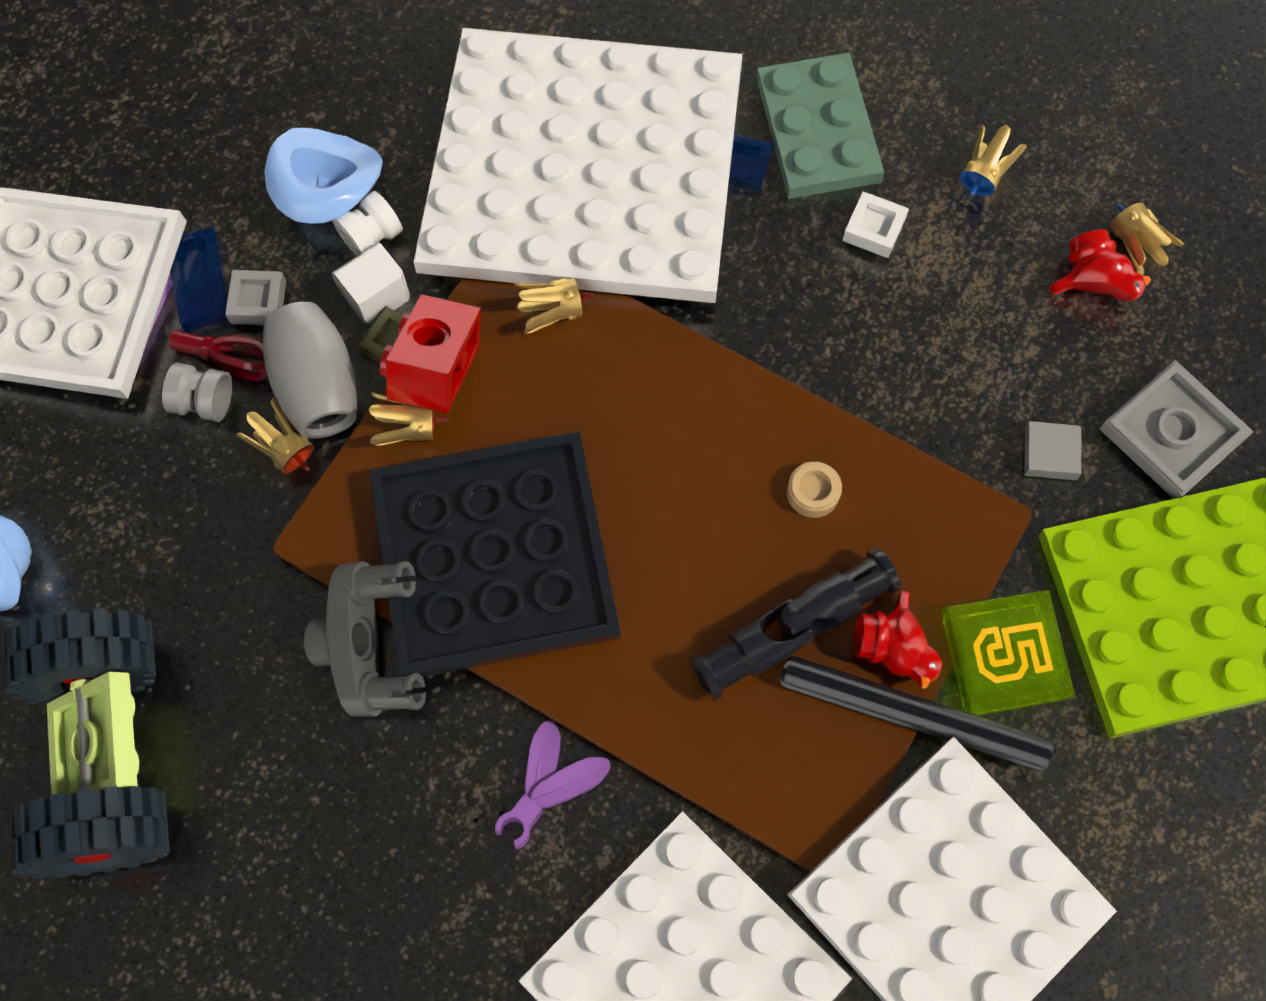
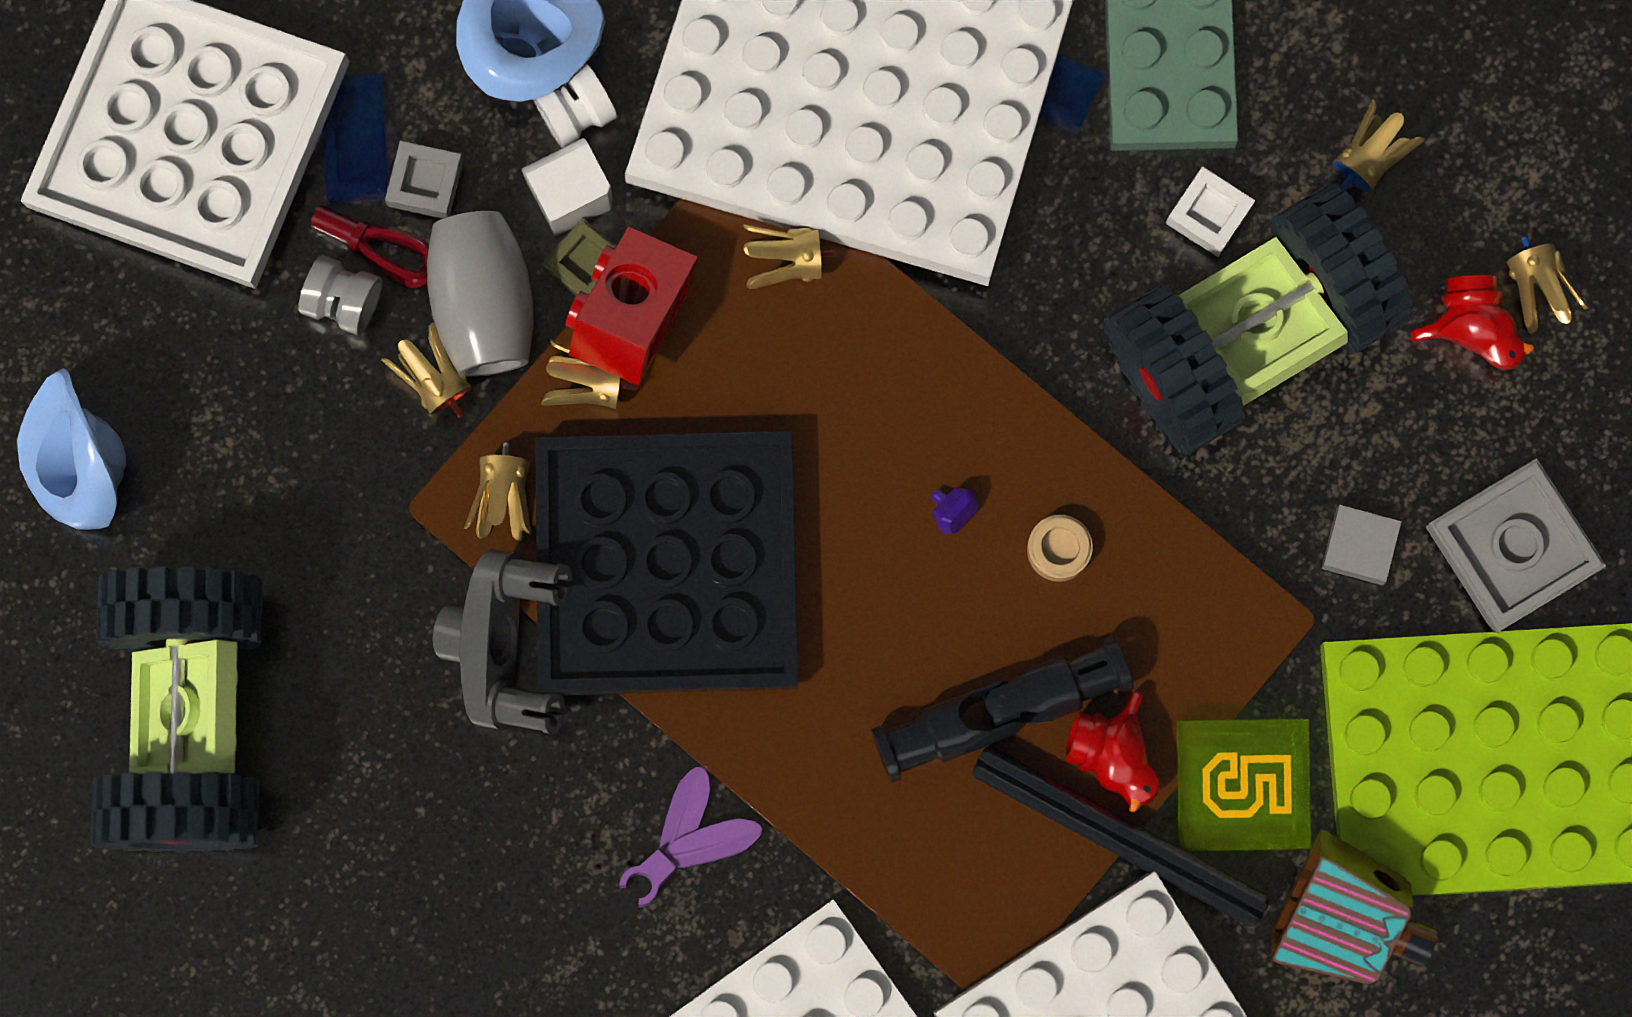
camera: 10 degrees right, 10 degrees up
none -> pearl gold piece [464,442,531,541]
none -> dark purple rock [931,487,978,534]
none -> black plate [1104,184,1414,455]
none -> reddish brown torso [1271,829,1438,984]

